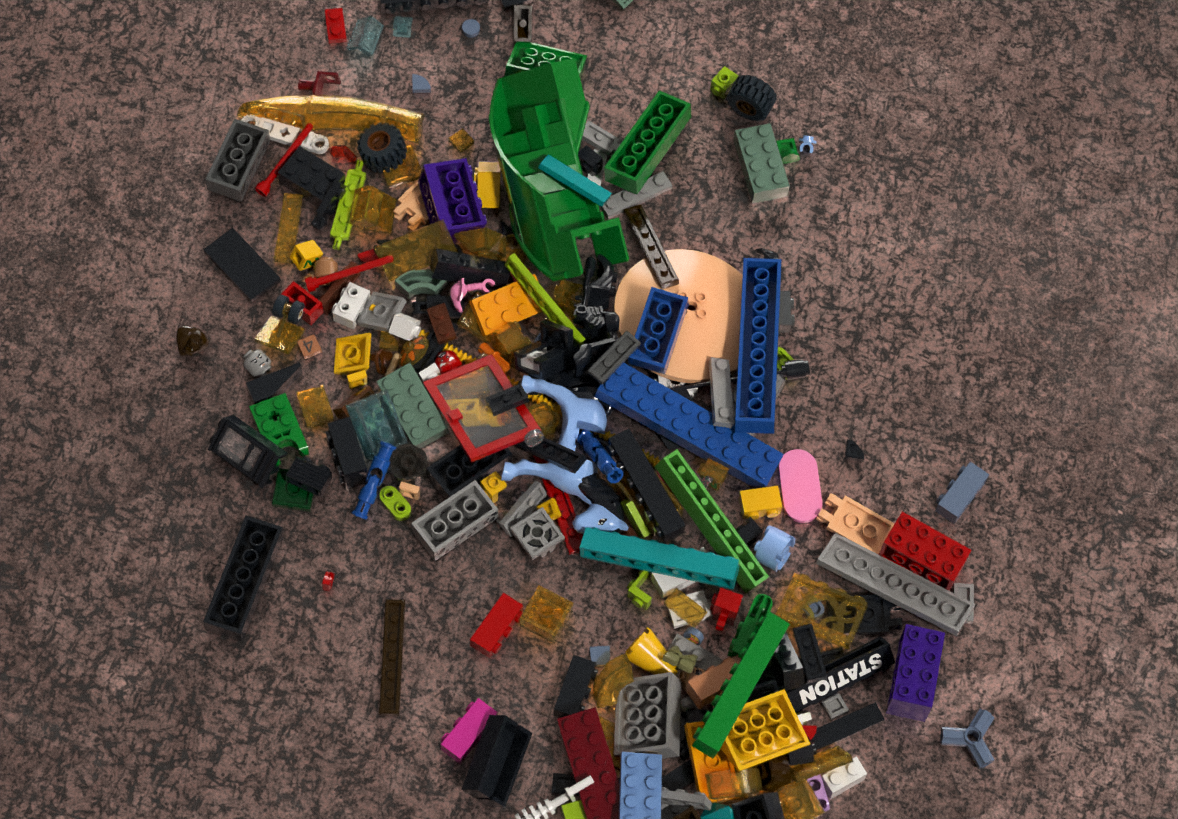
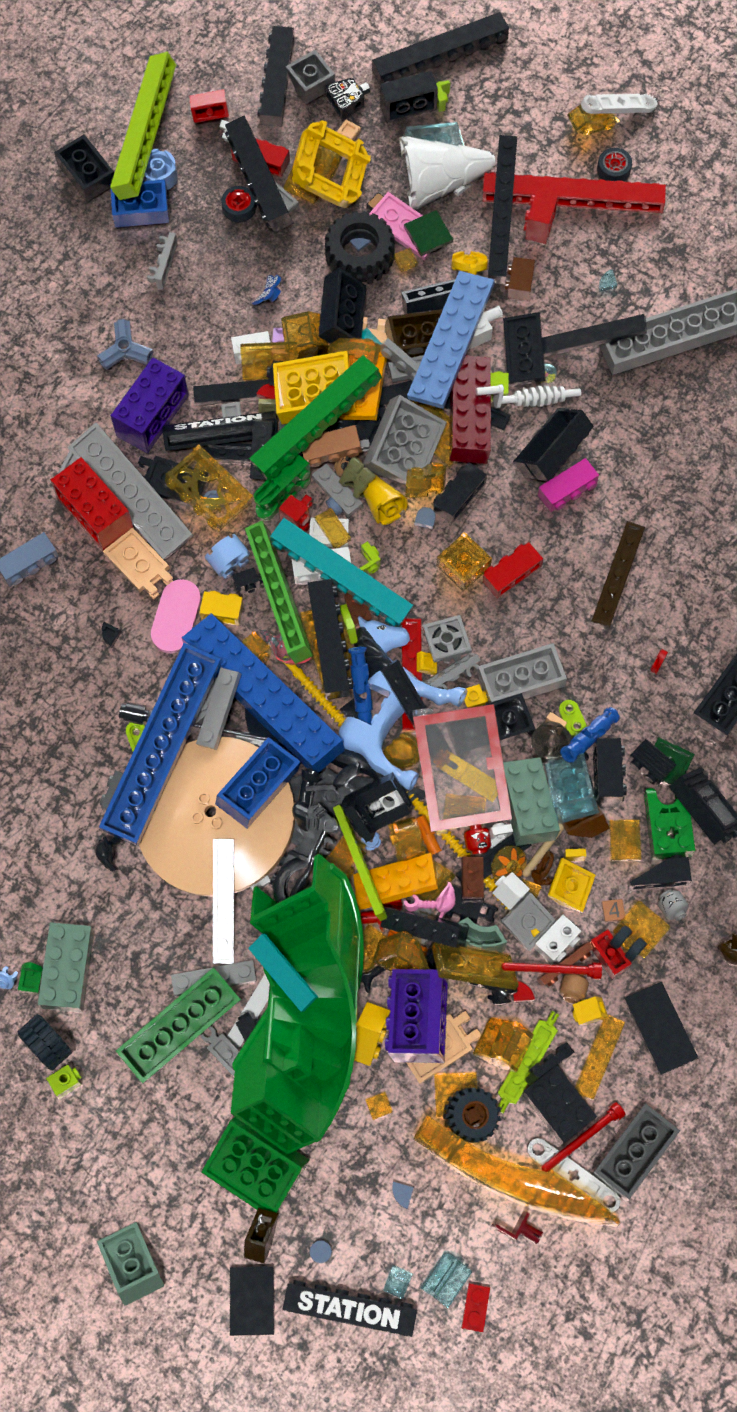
camera: 155 degrees left, 5 degrees up
clear red arm [330,145,358,163] -> none
black plate [485,384,529,416] -> none
dark grey tile [587,331,641,385] -> none
black tile [793,623,828,684] -> none

